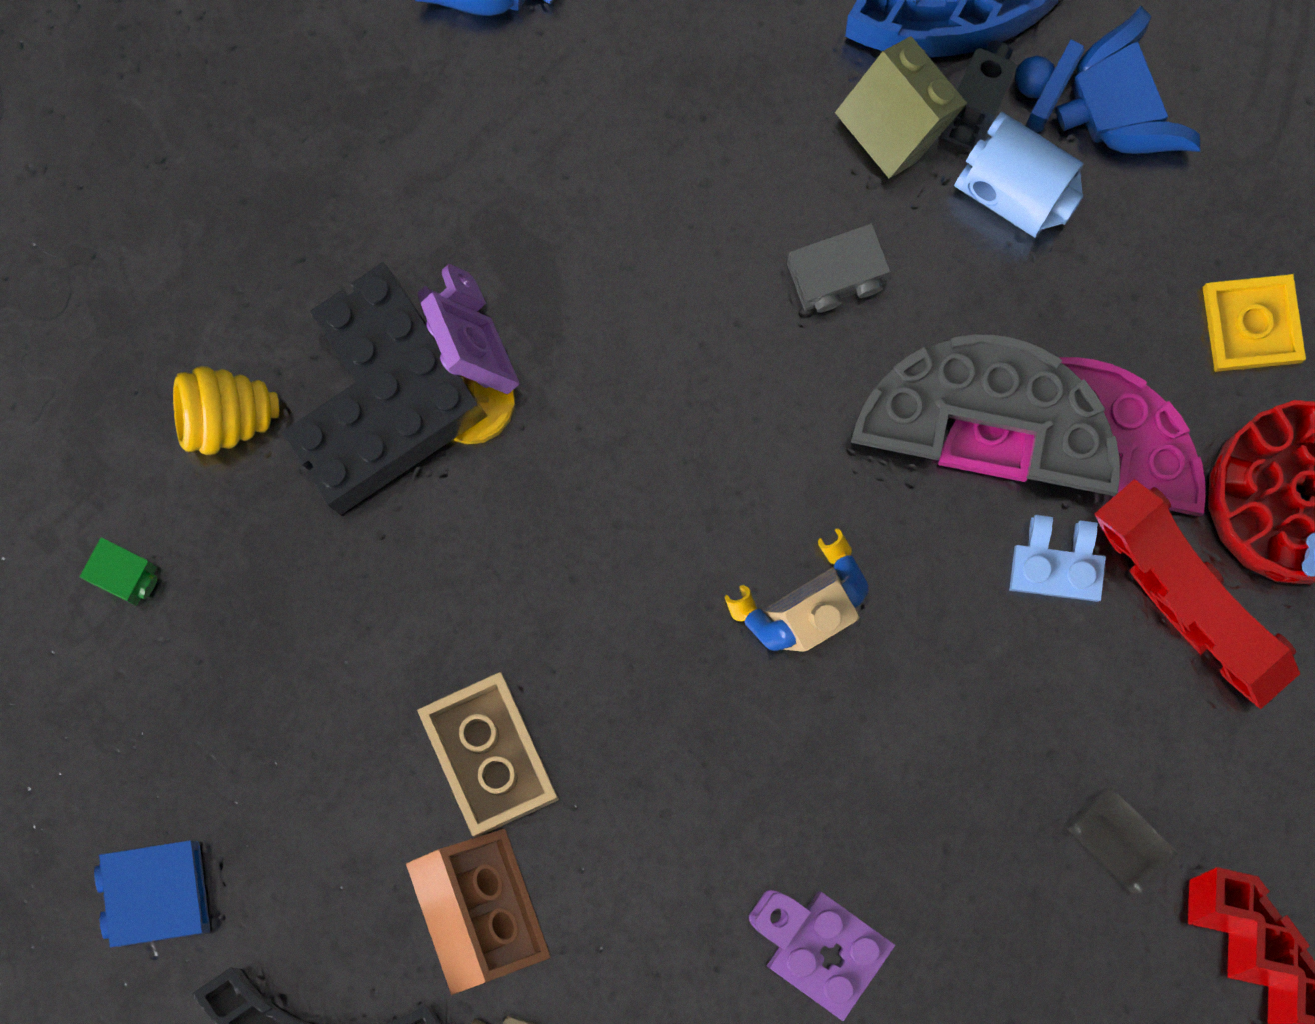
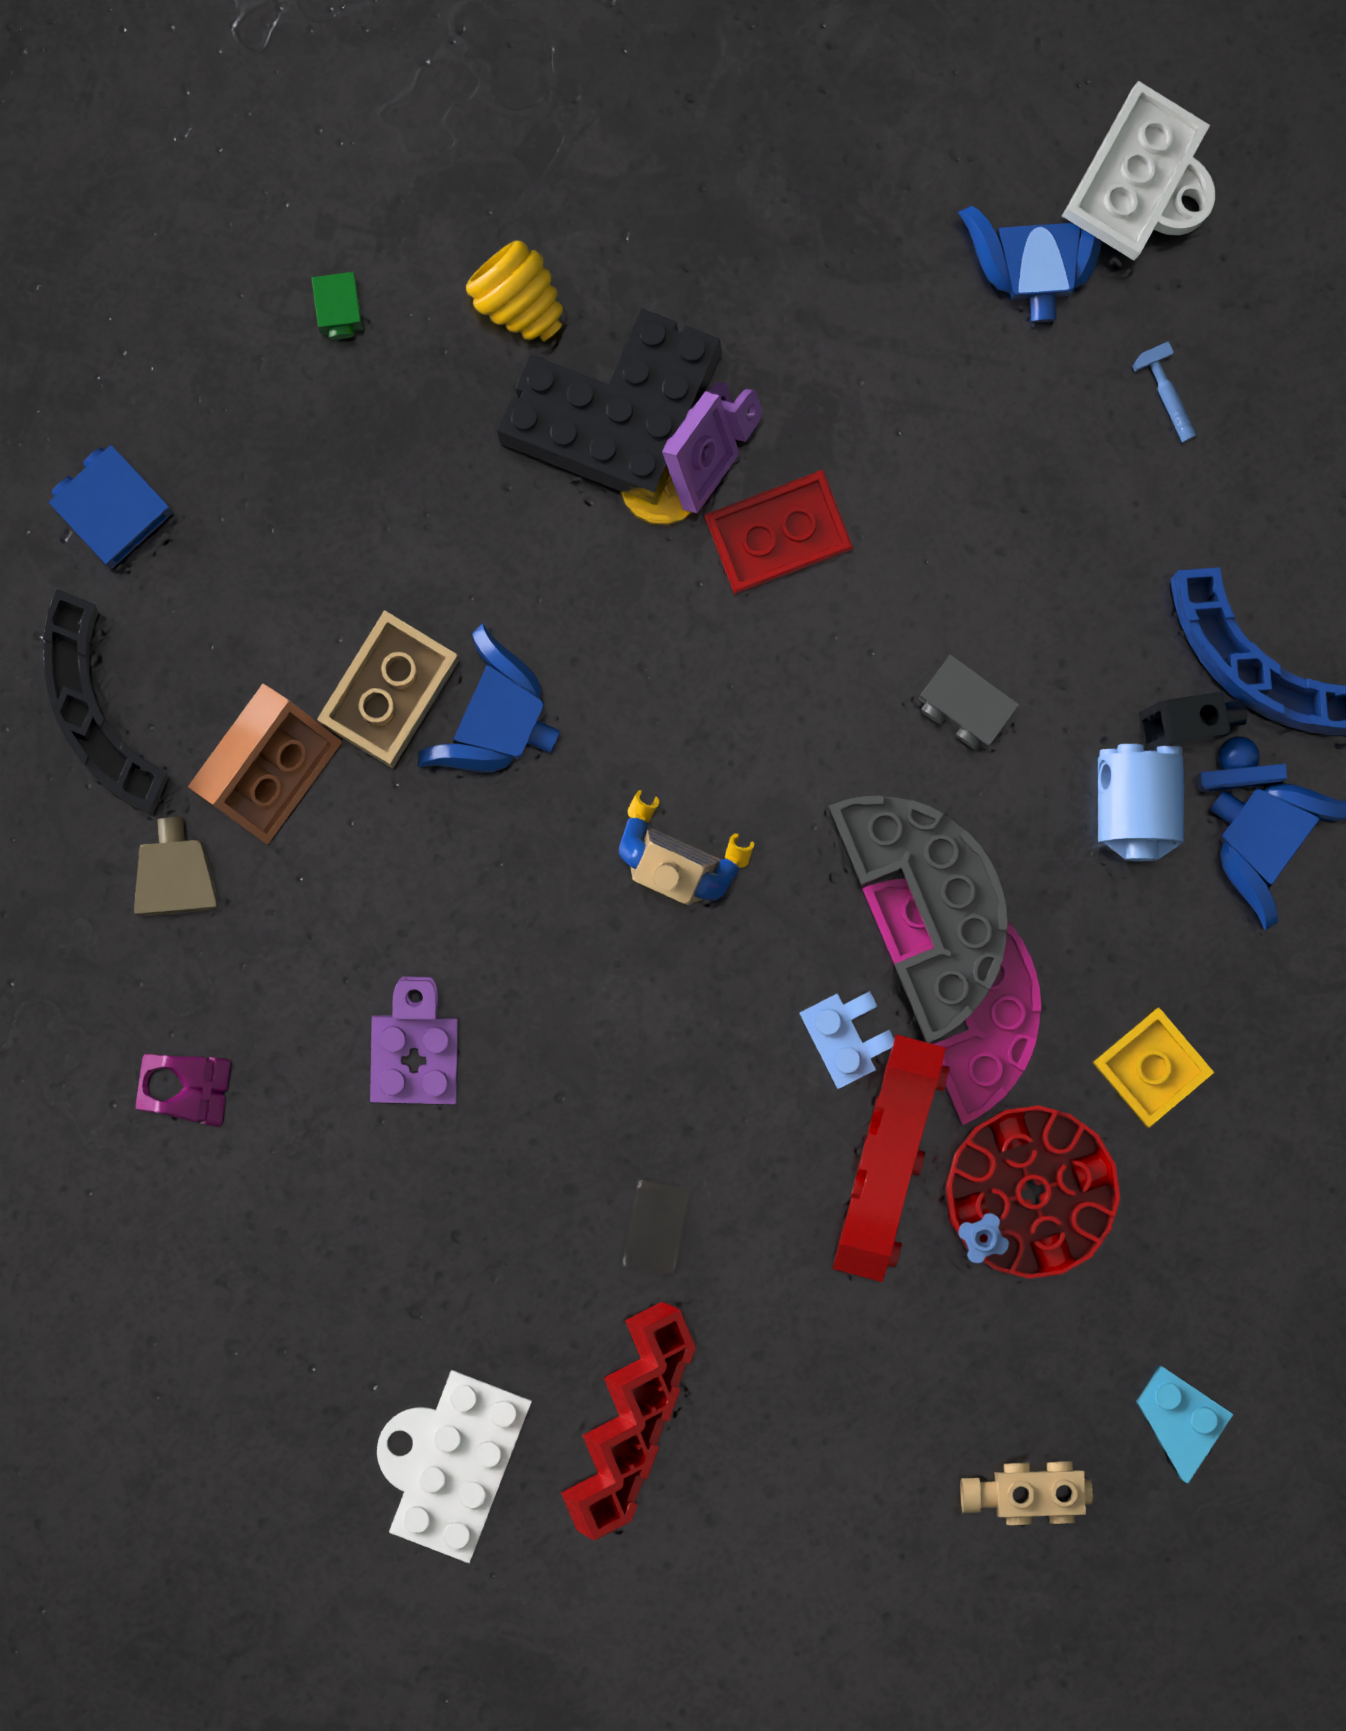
camera: 55 degrees right, 5 degrees up
brick [835,36,967,179] -> none
none -> blue torso [418,623,560,772]
none -> red tile [704,470,854,595]

